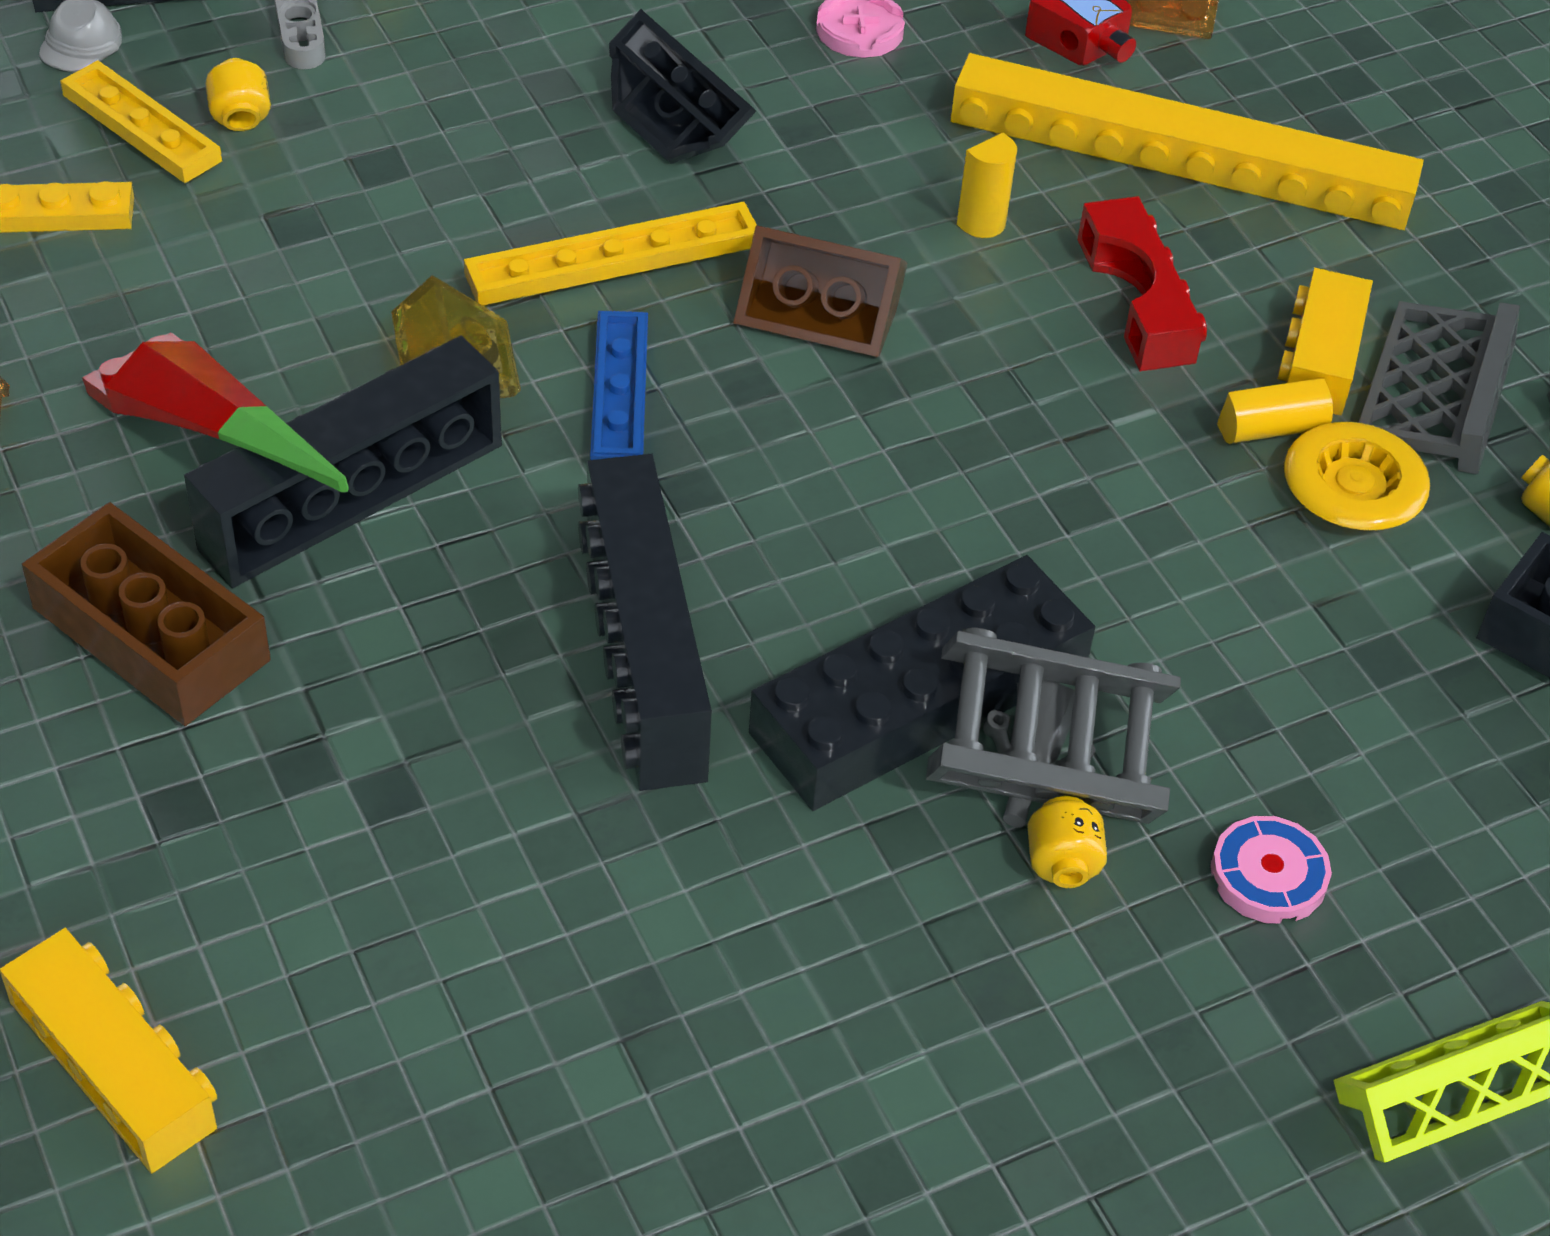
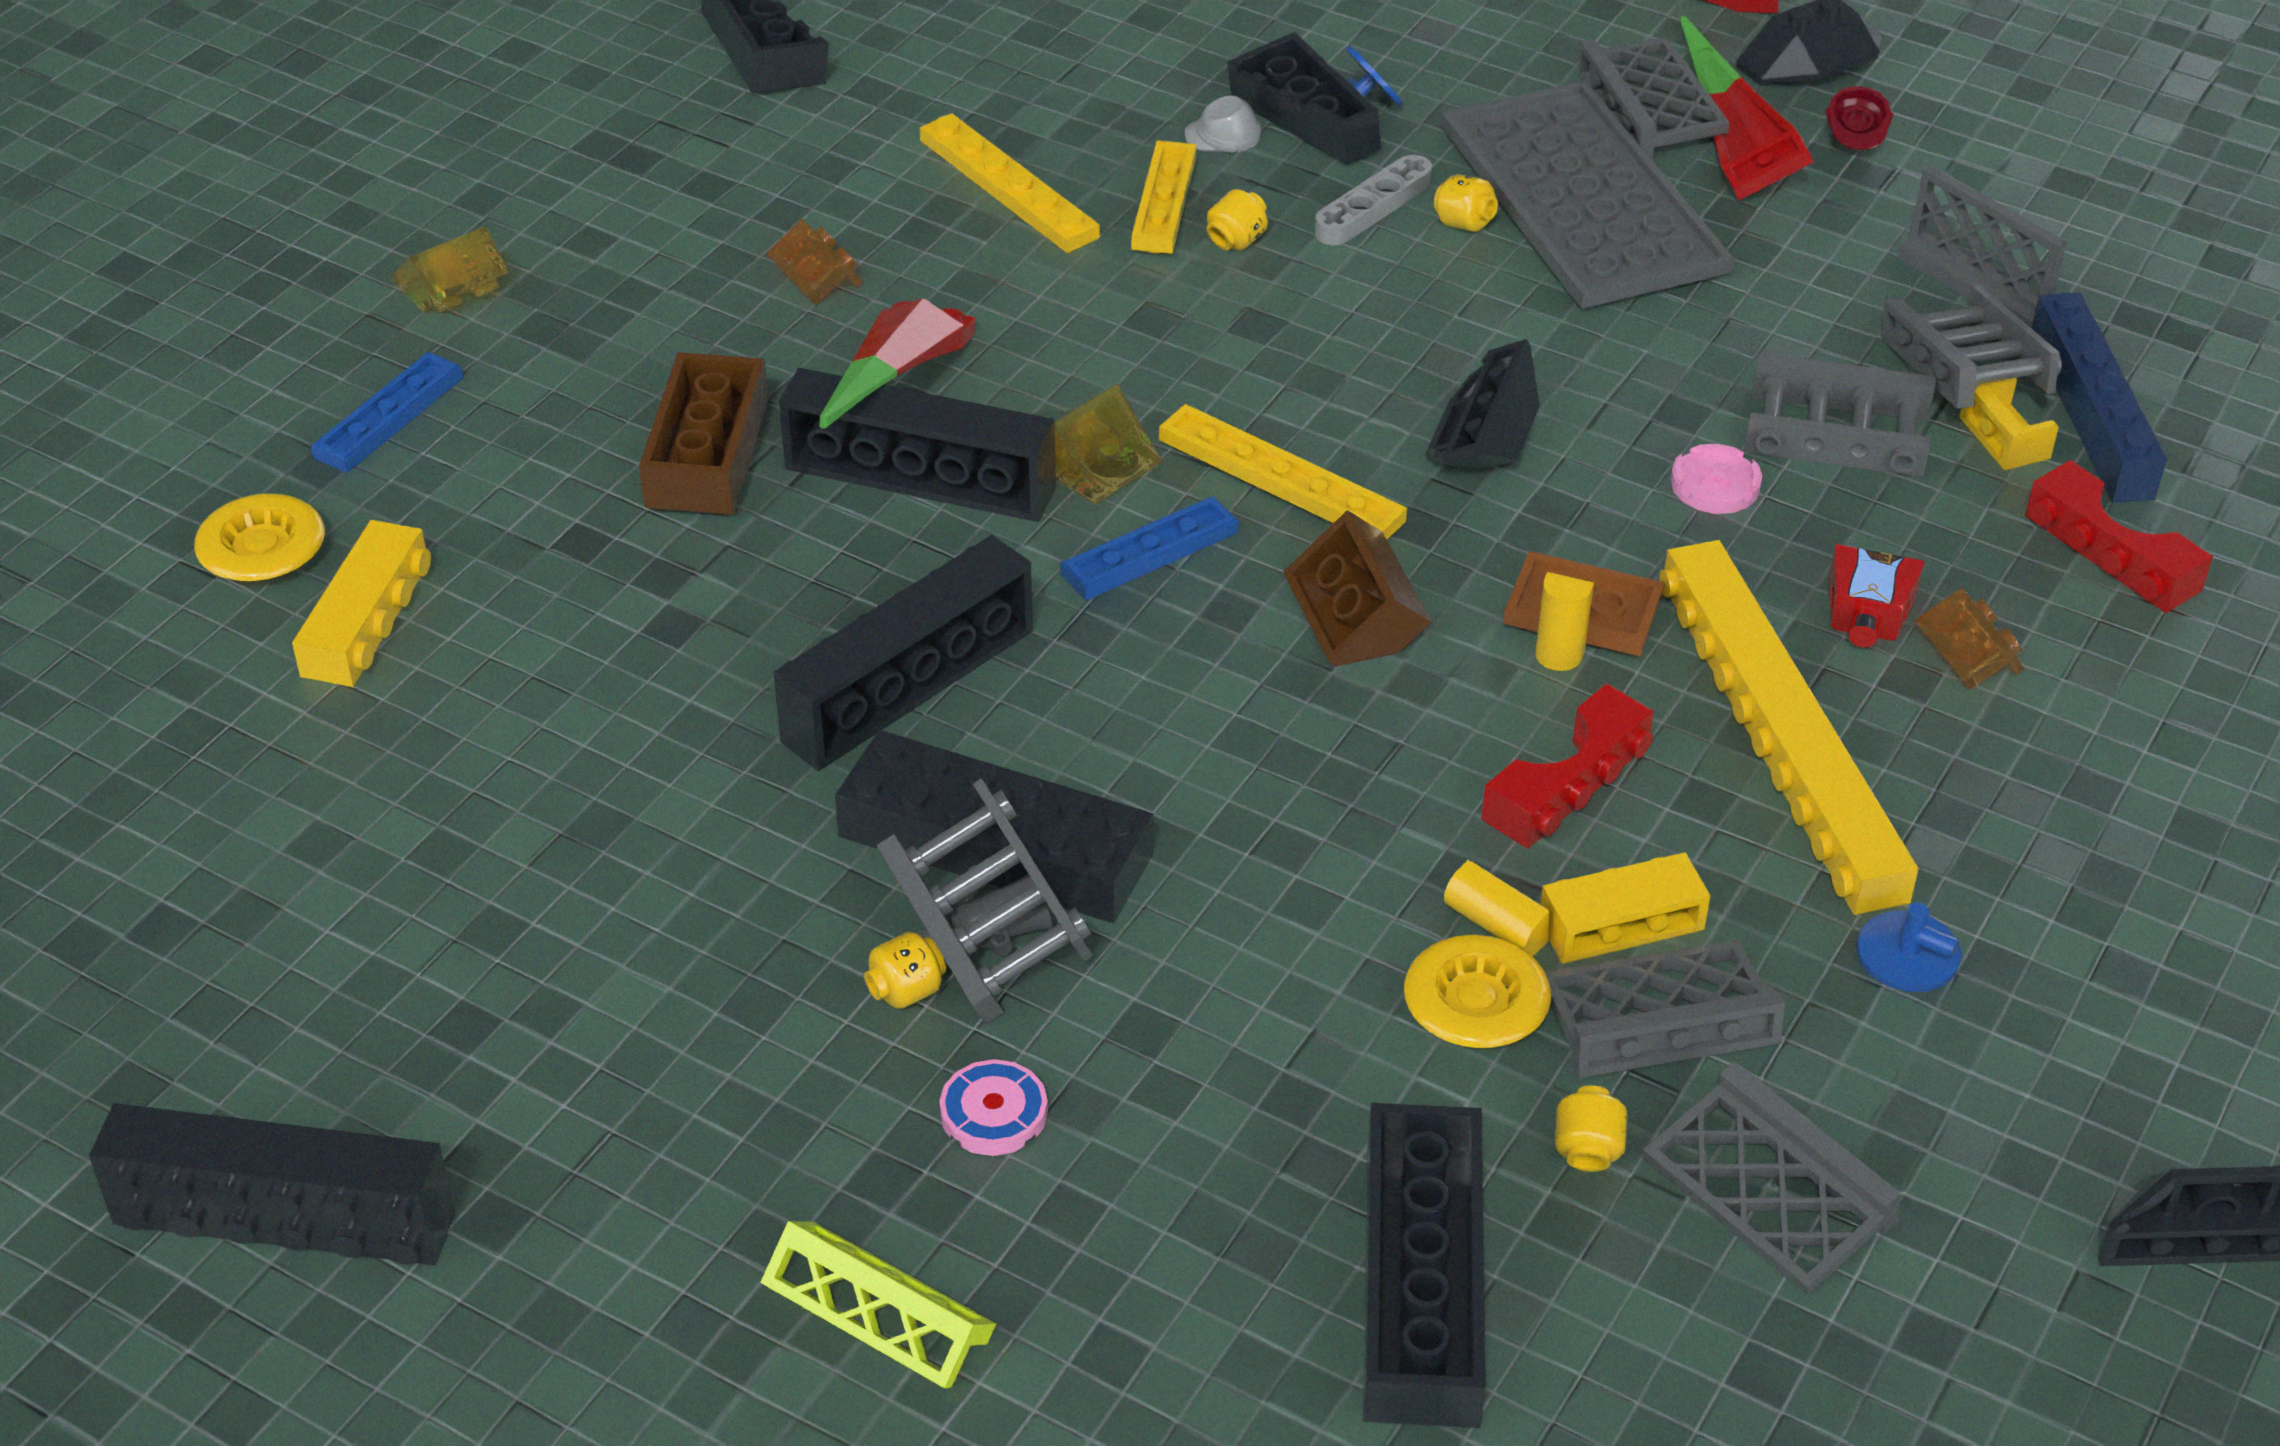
camera: 60 degrees right, 5 degrees down
none -> dark orange plate [1503,551,1665,657]
none -> blue shield [1856,903,1962,992]

